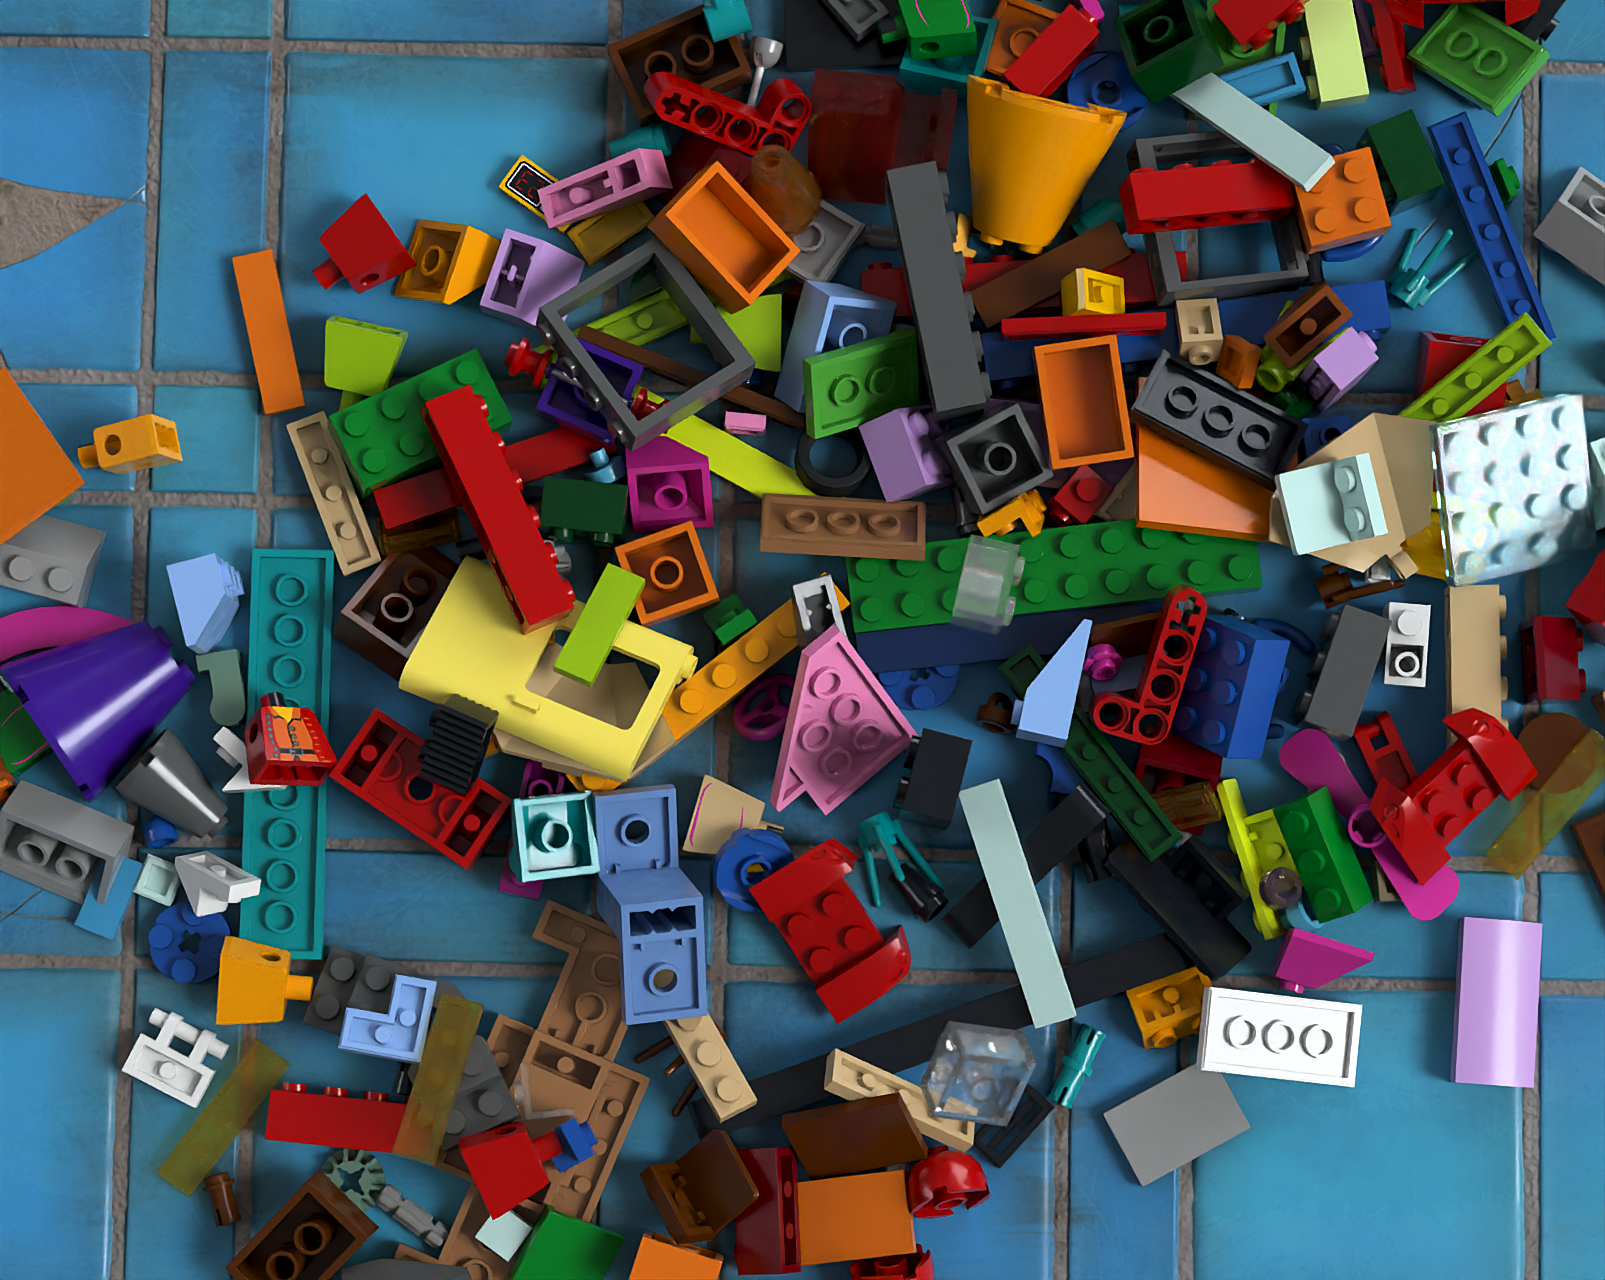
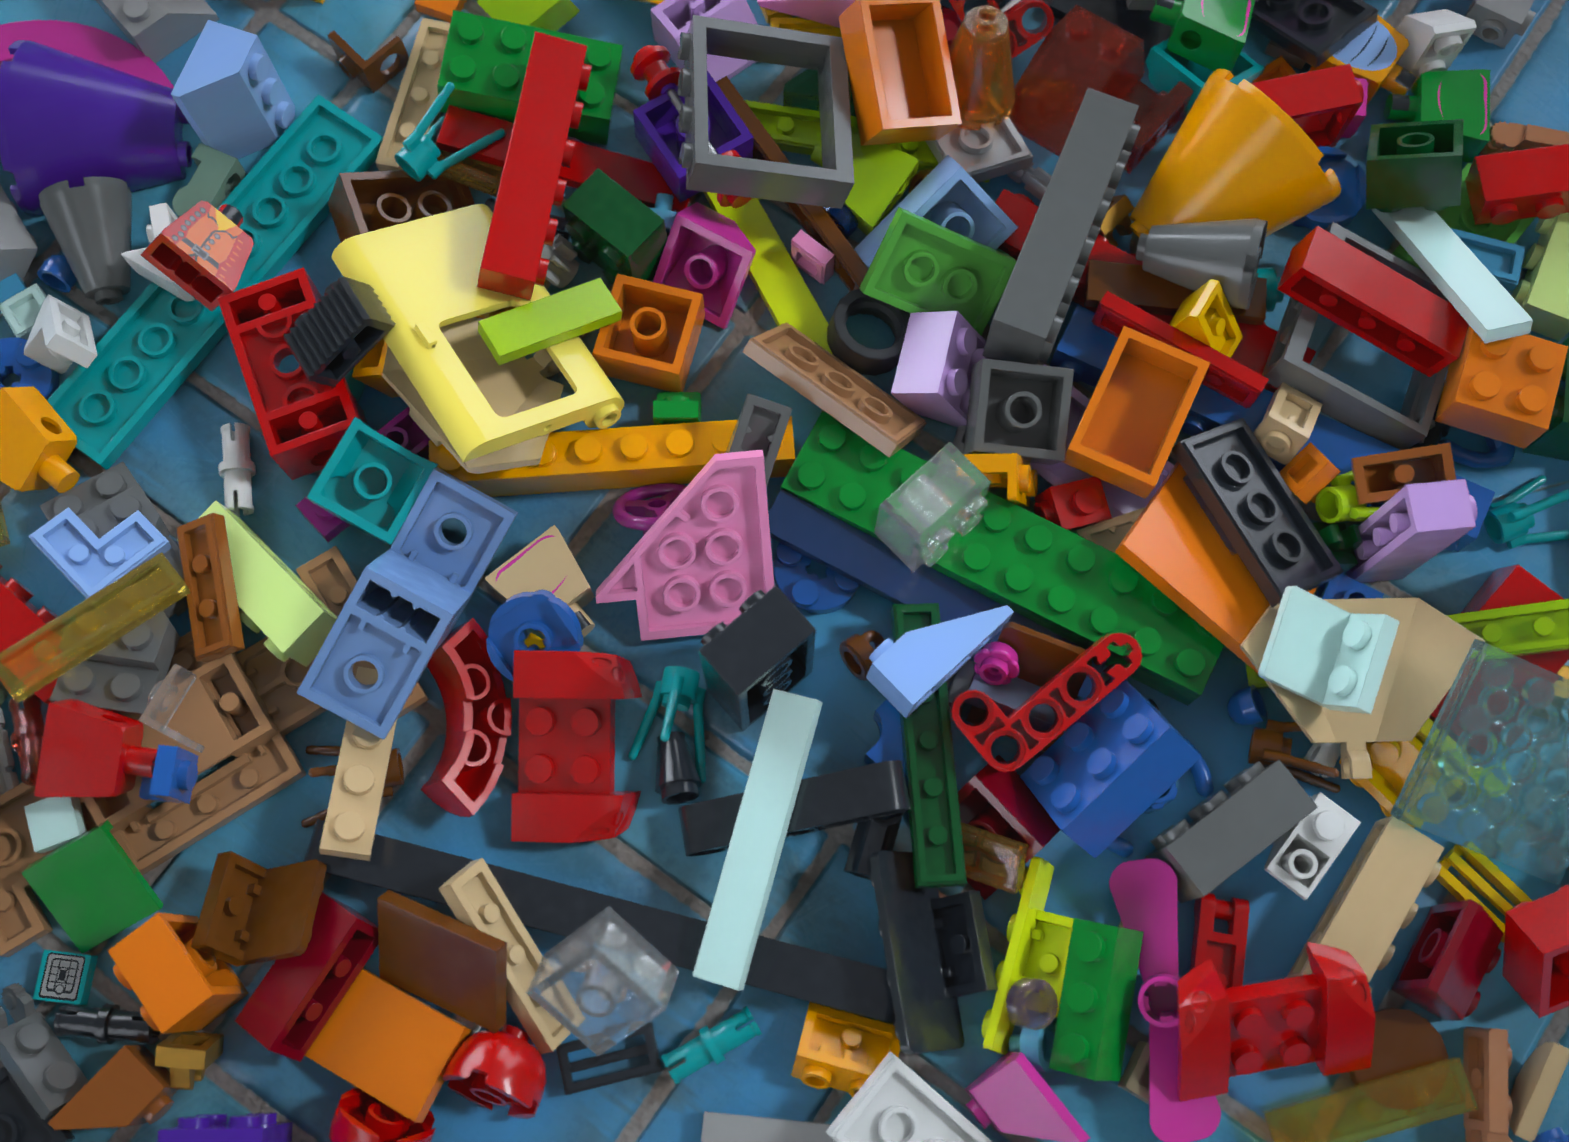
camera: 35 degrees right, 10 degrees down
none -> clear red pin [8,693,45,786]
none -> dark orange tile [176,513,245,662]
none -> yellowish green brick [177,501,338,667]
none -> white pin [218,423,256,516]
none -> reddish brown bracket [327,30,409,93]
none -> teal plant [394,82,506,182]
none -> red brick [420,618,512,817]
none -> dark grey cone [1136,218,1268,310]
none -> blue hinge [1227,685,1267,725]
none -> yellow tile [1436,838,1533,942]

